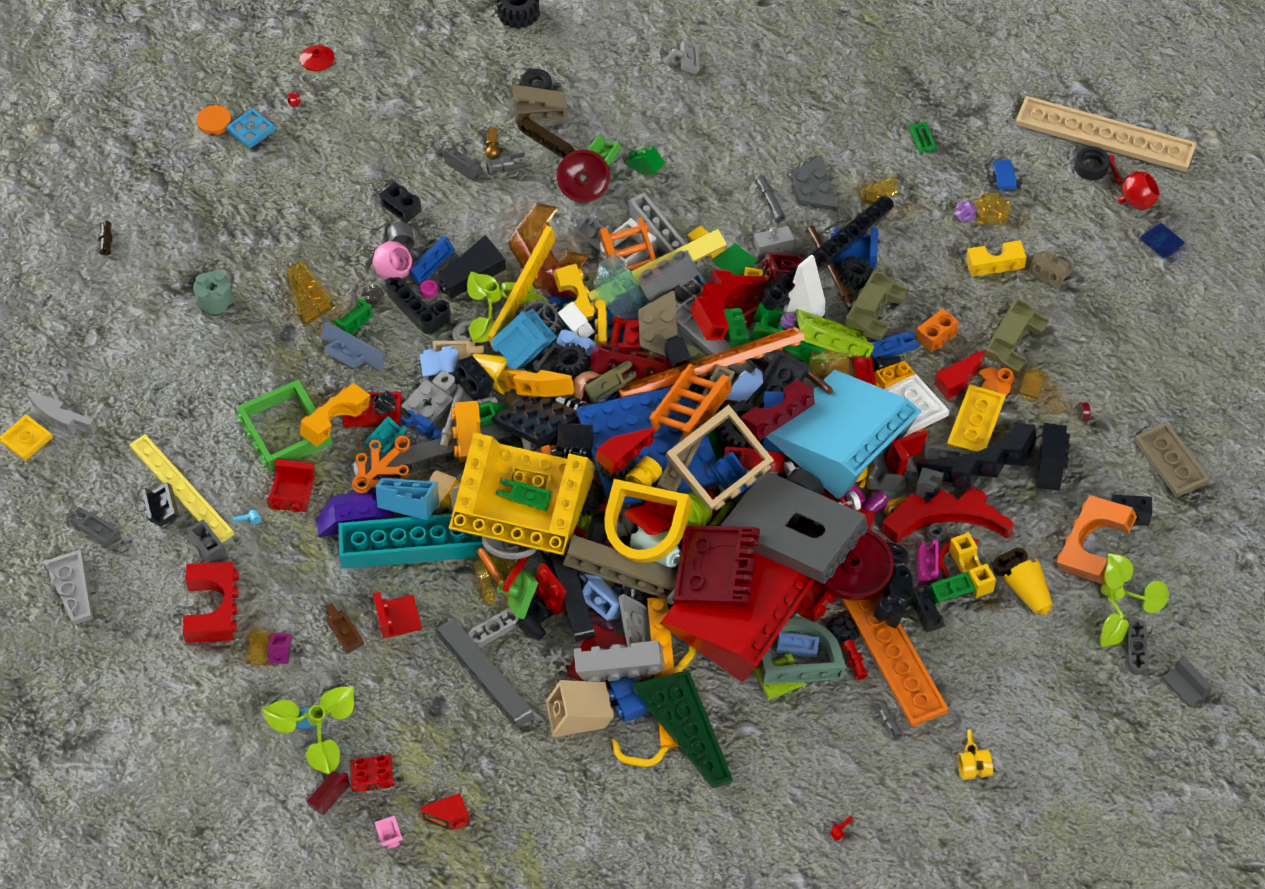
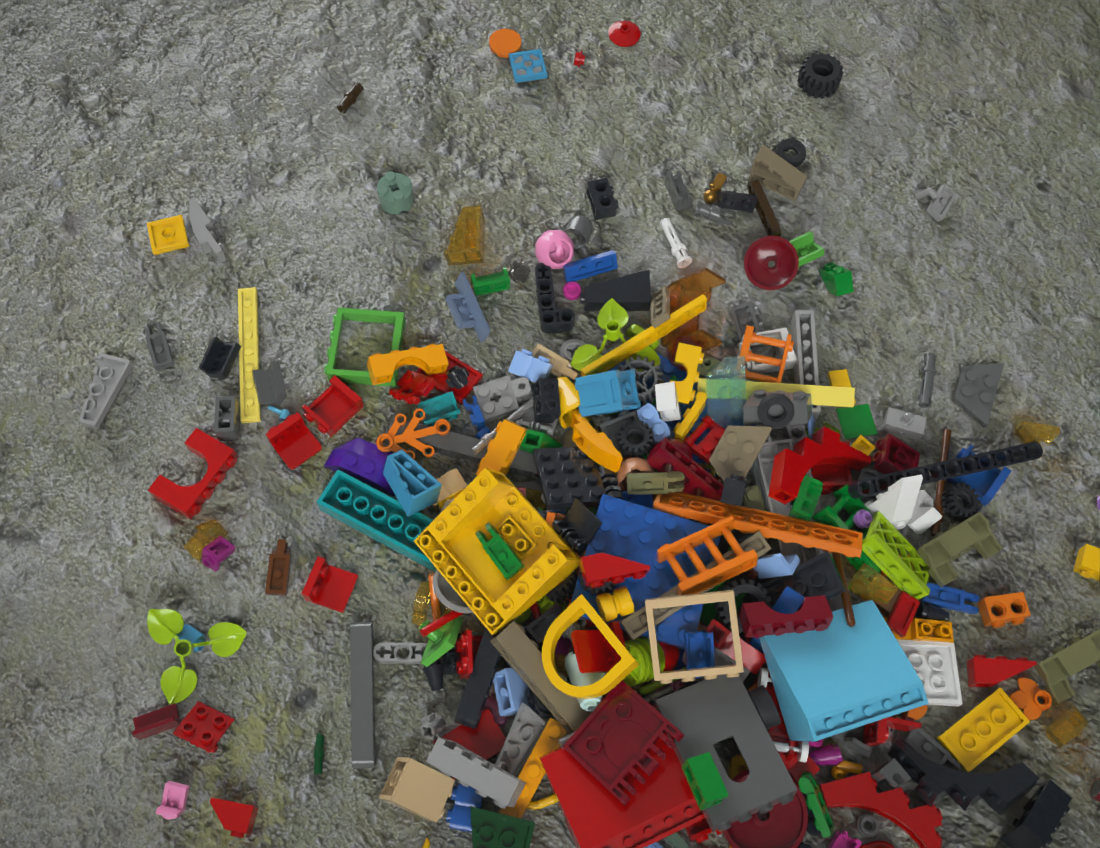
camera: 30 degrees right, 10 degrees up
none -> dark grey panel [252,361,287,404]
none -> red bracket [265,412,322,470]
none -> dark green piece [313,732,325,775]
none -> red plate [389,370,437,405]
none -> dark tan tile [651,286,670,328]
none -> white pin [660,218,692,268]
none -> green hinge [682,752,729,811]
none -> black bracket [717,191,757,213]
none -> black tyre [758,393,794,429]
none -> green hinge [798,771,834,838]
none -> white slope [907,490,942,534]

